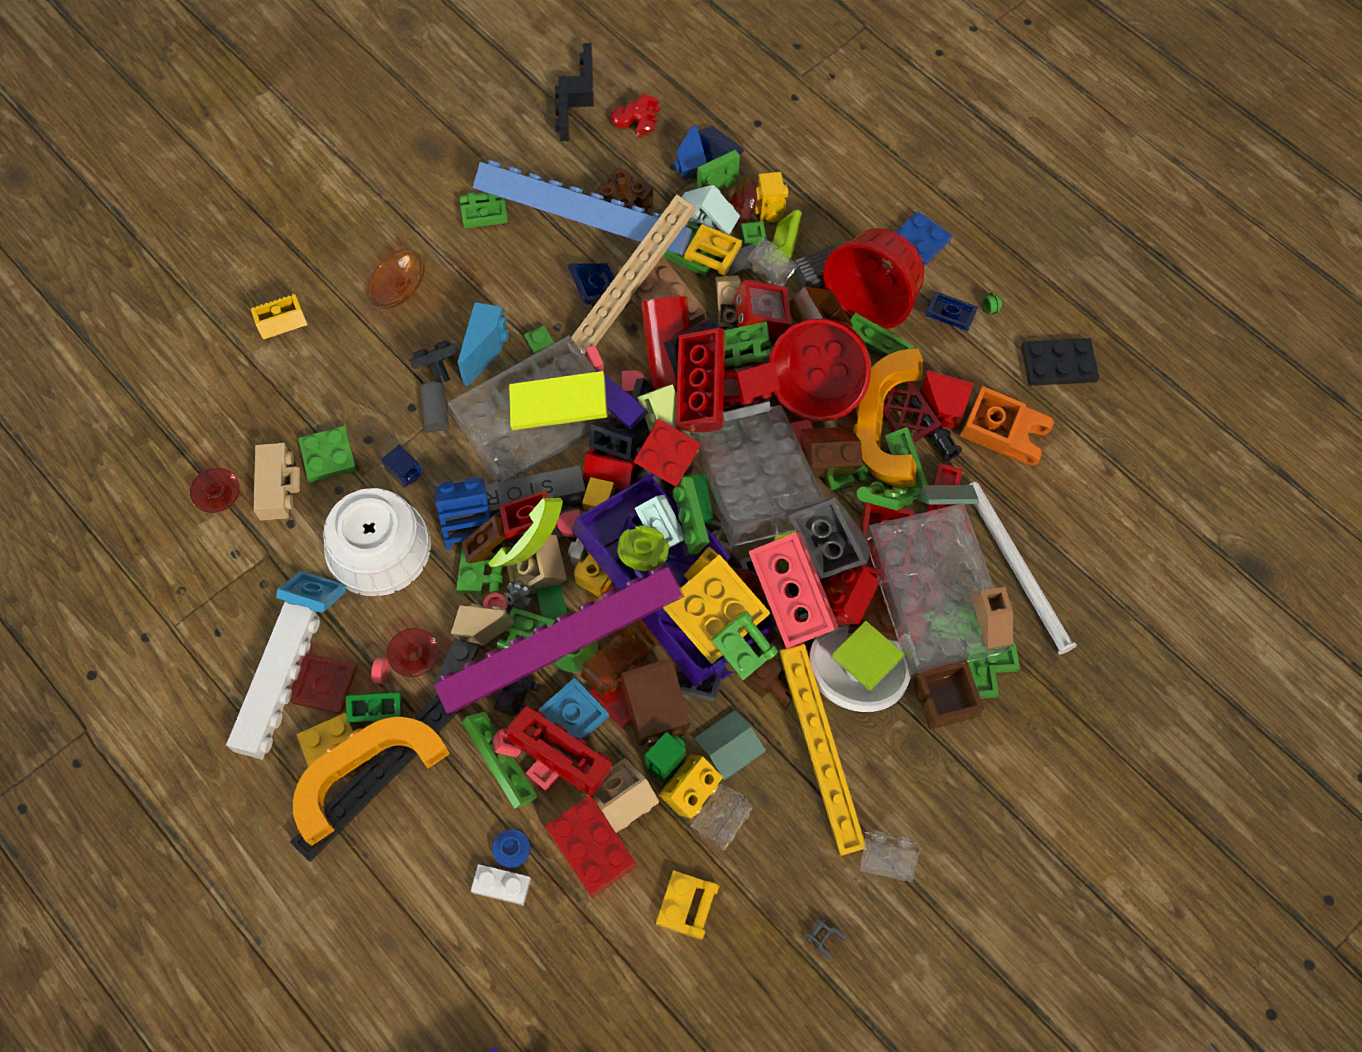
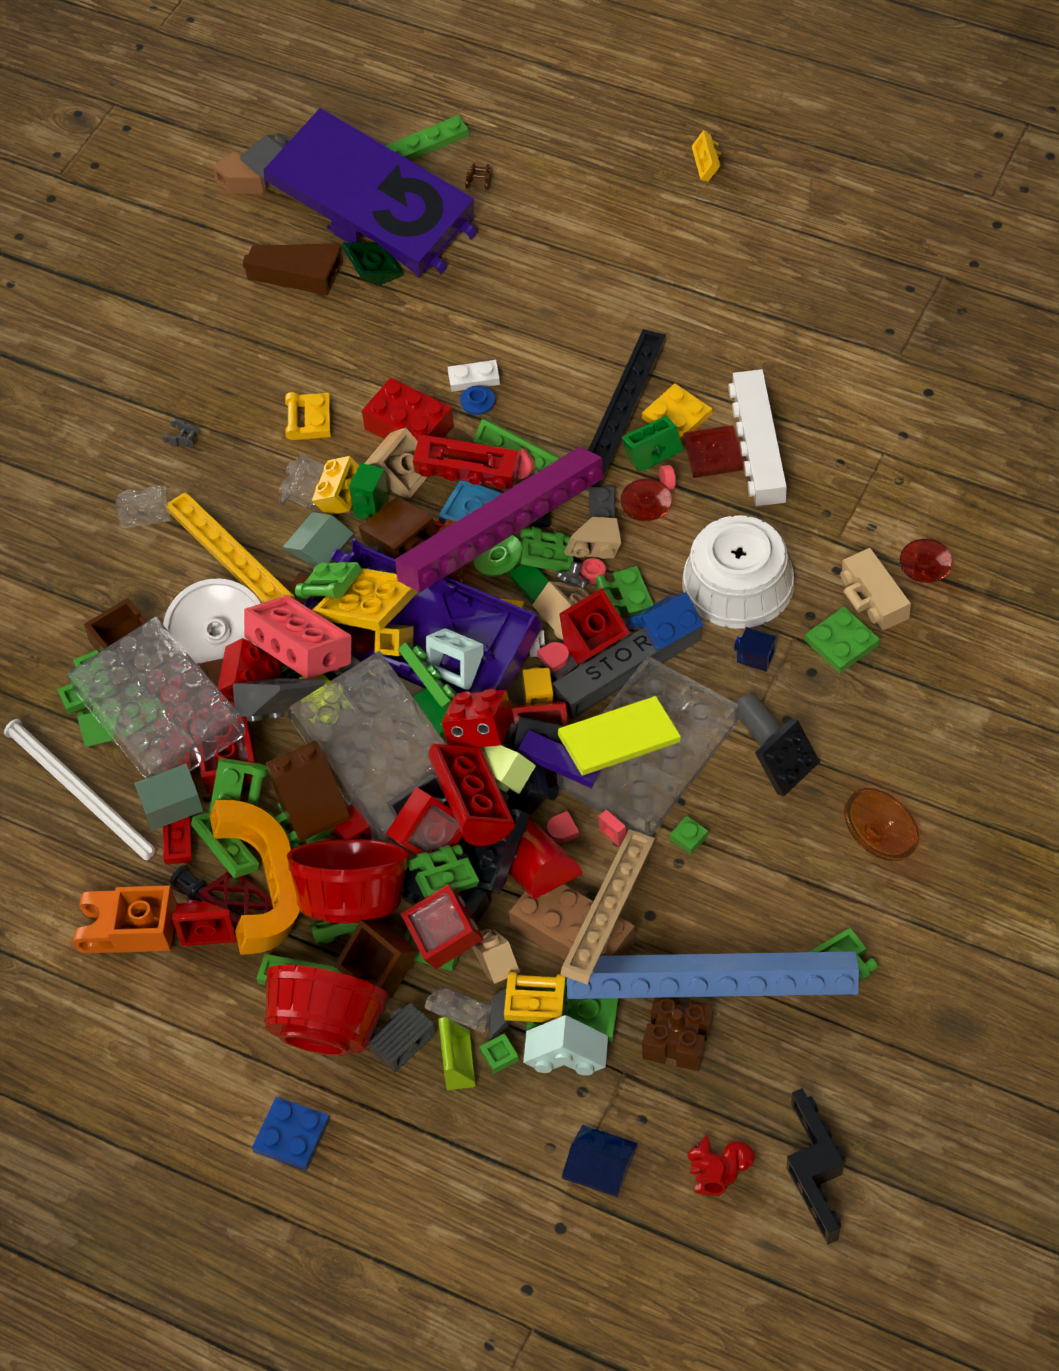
camera: 165 degrees right, 10 degrees down
yellow brick [251,294,307,340] -> none
dark azure plate [276,571,346,612] -> none
light orange arch [293,717,450,846] -> none
dark azure slope [458,302,509,386] -> none
reddish brown slope [462,515,506,563] -> none
lime slope [488,498,563,567] -> none
clear blue slope [568,263,615,307] -> none
lime tile [617,526,669,571] -> none
blue slope [674,125,707,180] -> none
bright green plate [697,150,740,192] -> none
clear red dish [731,178,757,223] -> none
yellow brick [754,172,788,223] -> none
lime tile [831,621,905,691] -> none
clear blue slope [925,292,978,331] -> none
medium nougat slope [972,587,1013,650] -> none
bright green plate [982,292,1002,314] -> none
black plate [1021,338,1099,386] -> none

